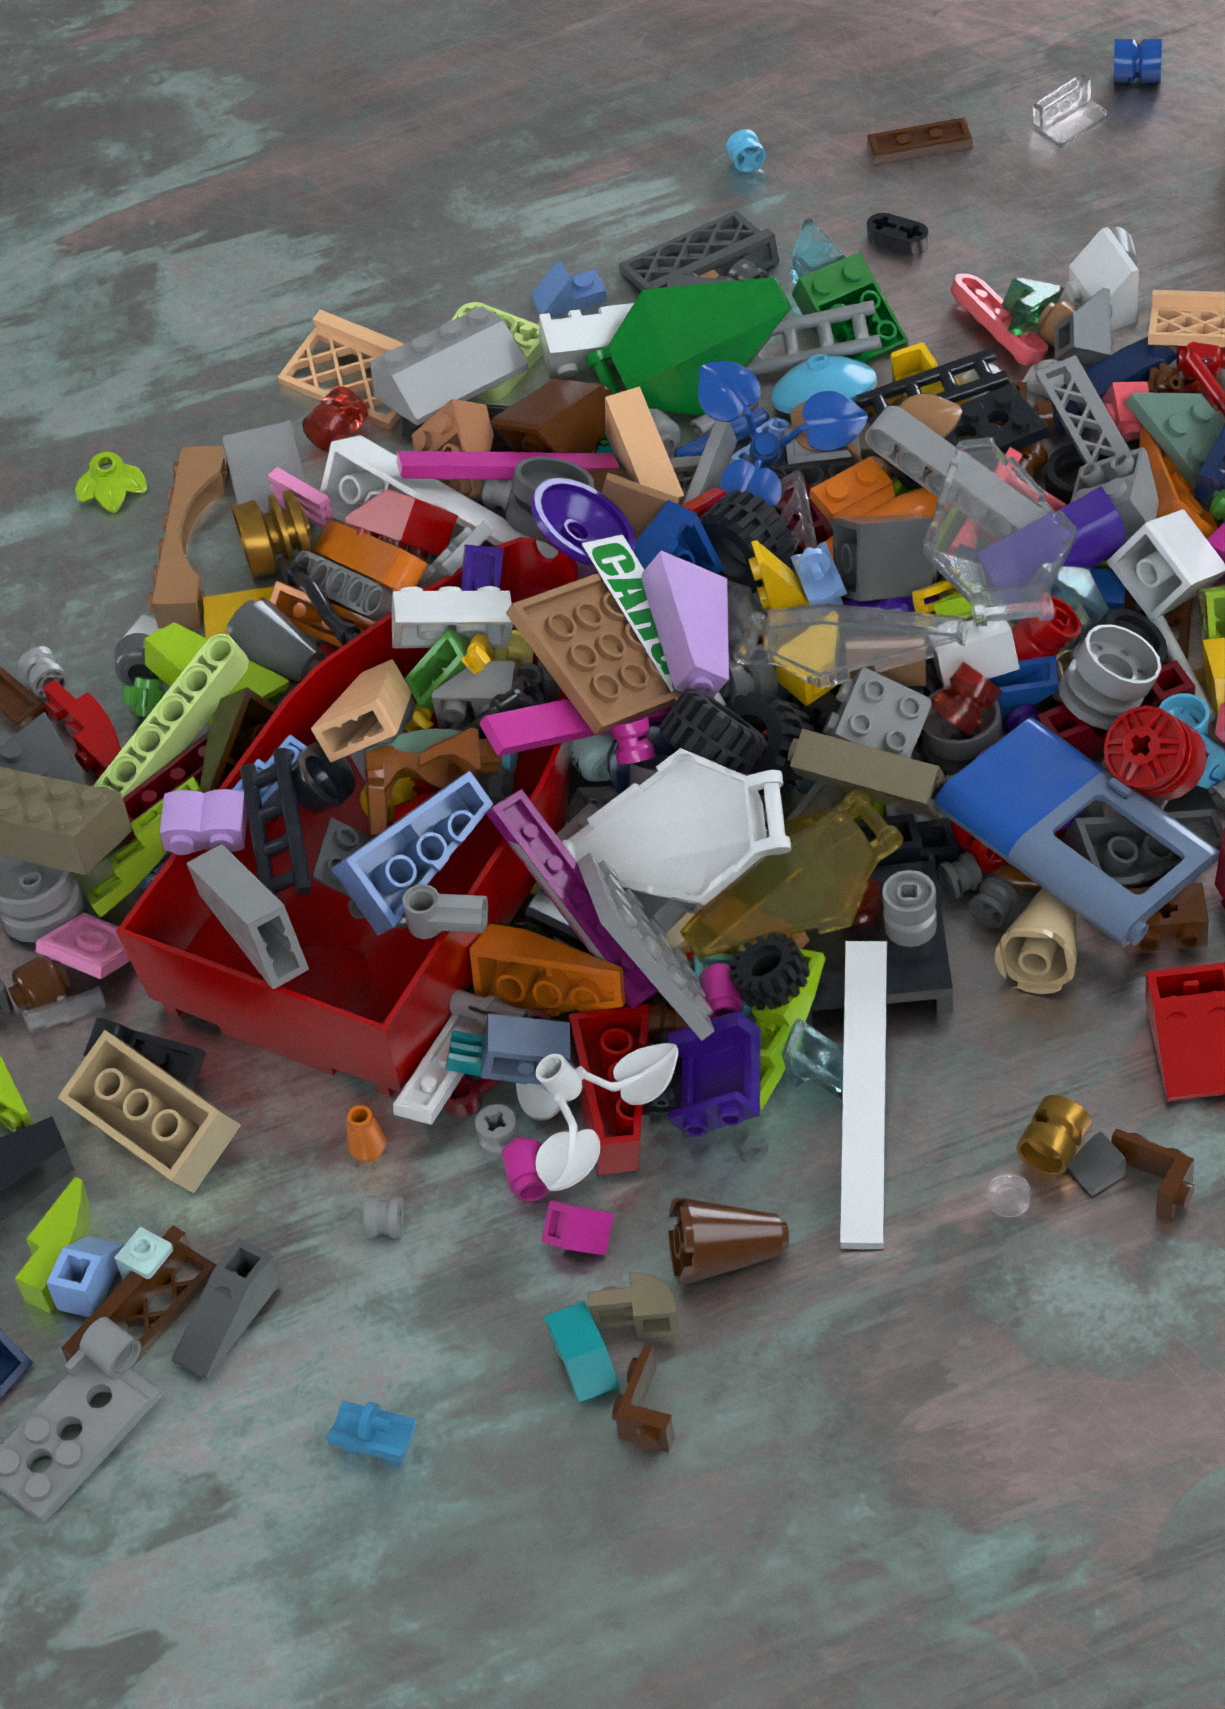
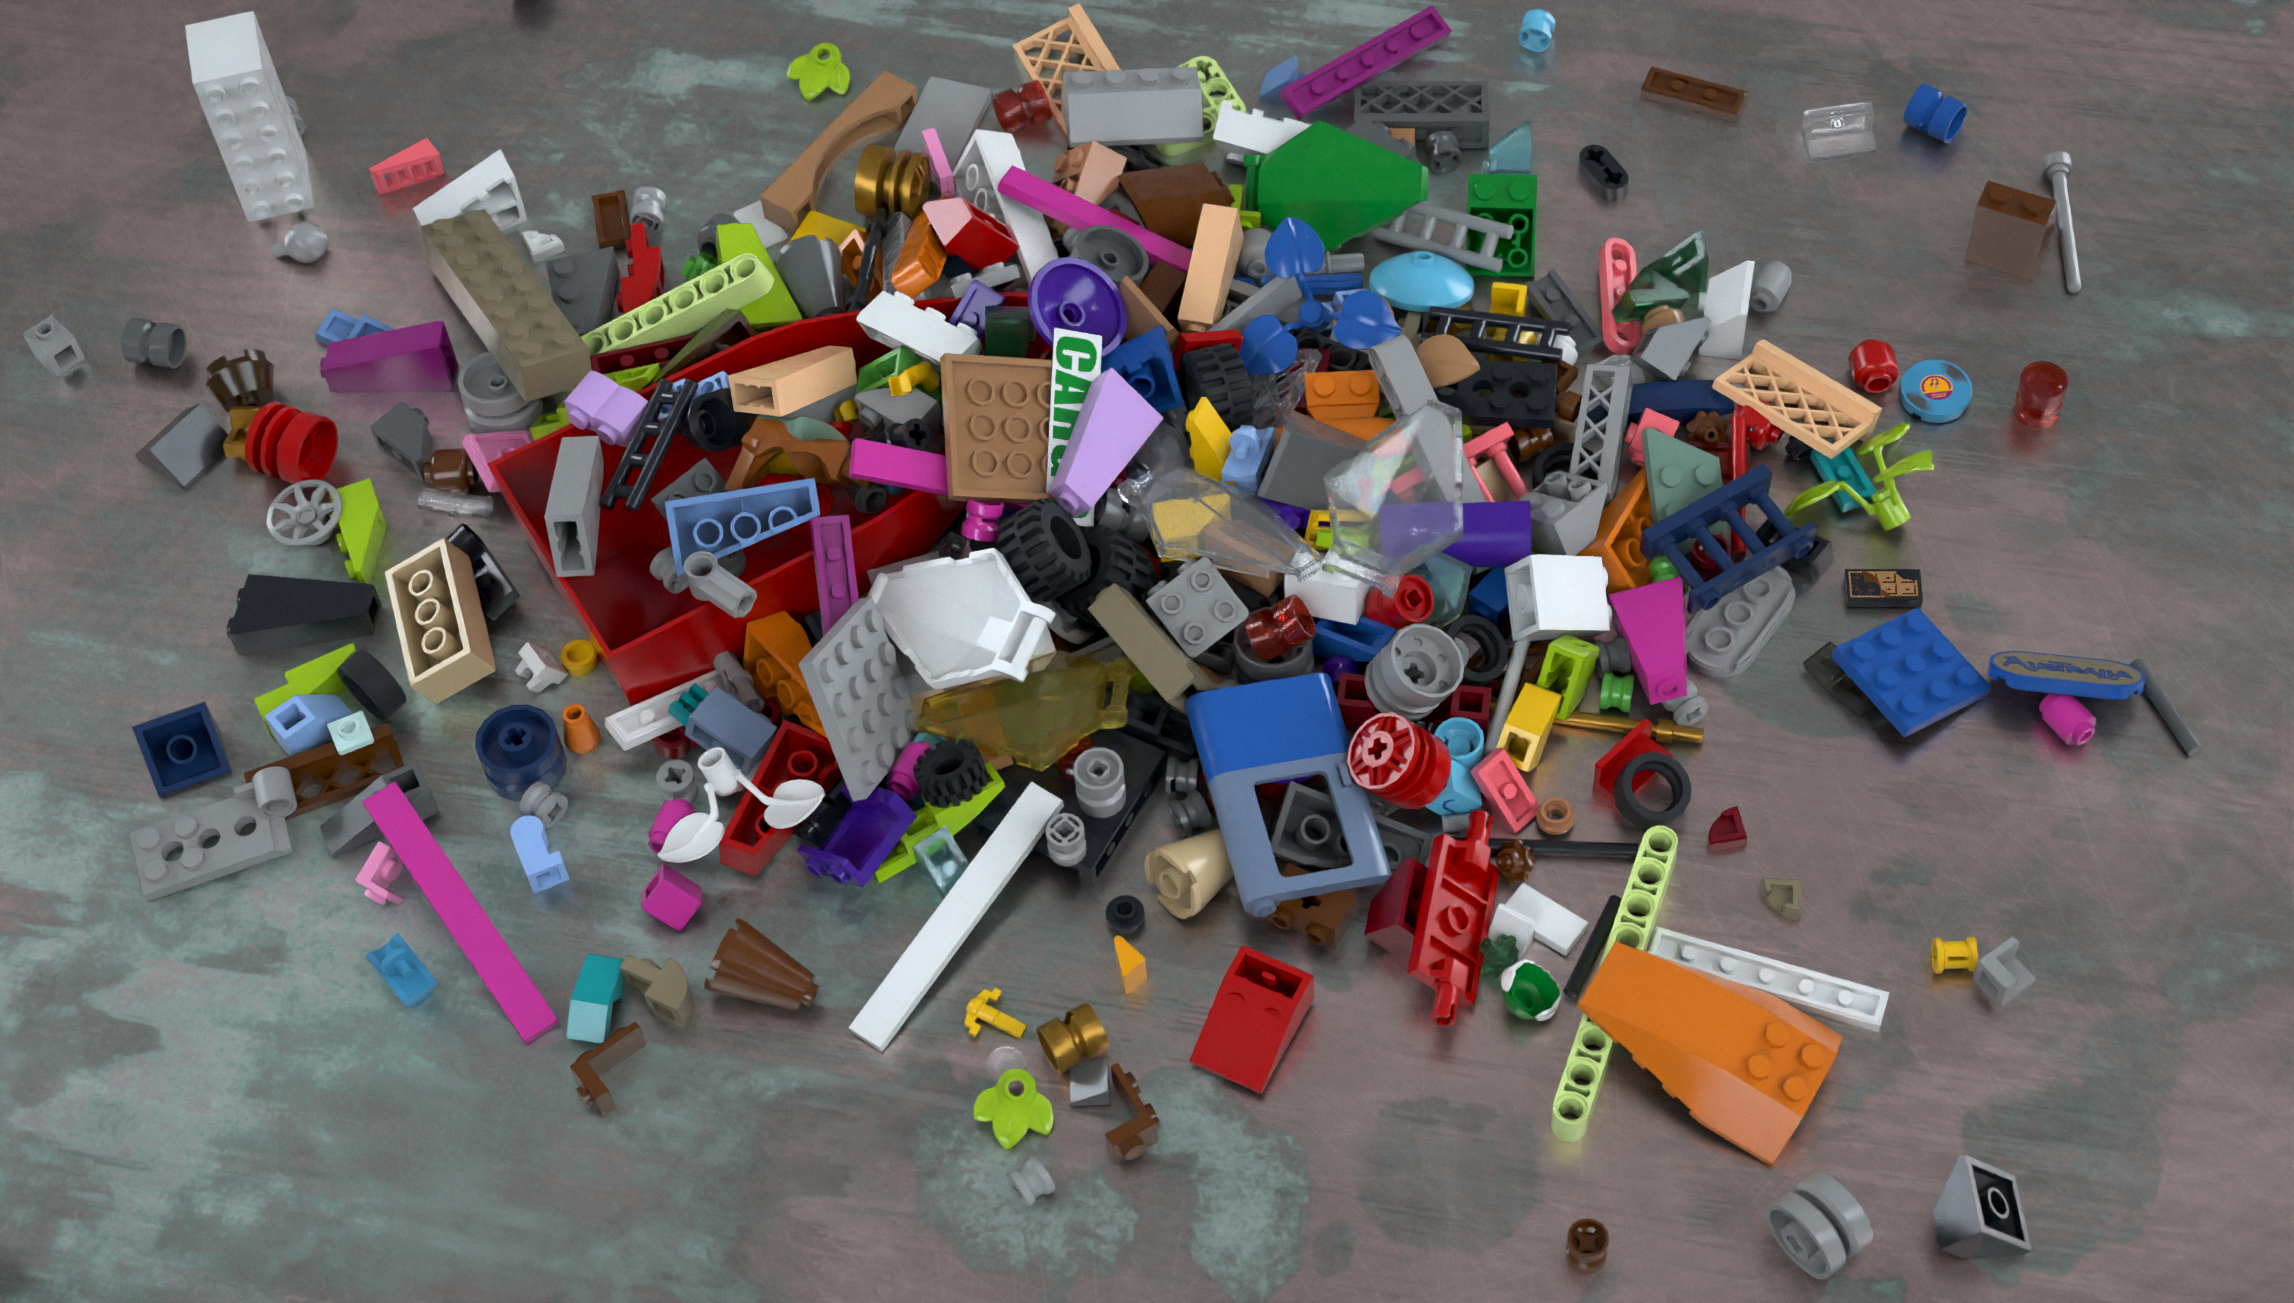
camera: 30 degrees right, 5 degrees up
none -> black tyre [337,650,406,720]
none -> bright pink bracket [355,841,403,906]
none -> dark pink tile [362,781,560,1045]
none -> dark blue wheel [475,704,567,801]
none -> light blue leg [510,815,570,894]
none -> white tile [515,642,568,693]
none -> yellow tile [560,639,599,677]
none -> light grey wheel [650,546,689,593]
none -> yellow piece [964,988,1027,1039]
none -> lime plate [973,1068,1053,1149]
none -> clear green slope [984,306,1036,358]
none -> light grey wheel [1006,1156,1056,1208]
none -> light grey wheel [1045,813,1087,866]
none -> black plate [1106,895,1145,933]
none -> light orange slope [1114,935,1147,995]
none -> magenta plate [1279,5,1452,121]
none -> dark grey hinge [1525,269,1605,360]
none -> clear green slope [1647,230,1709,295]

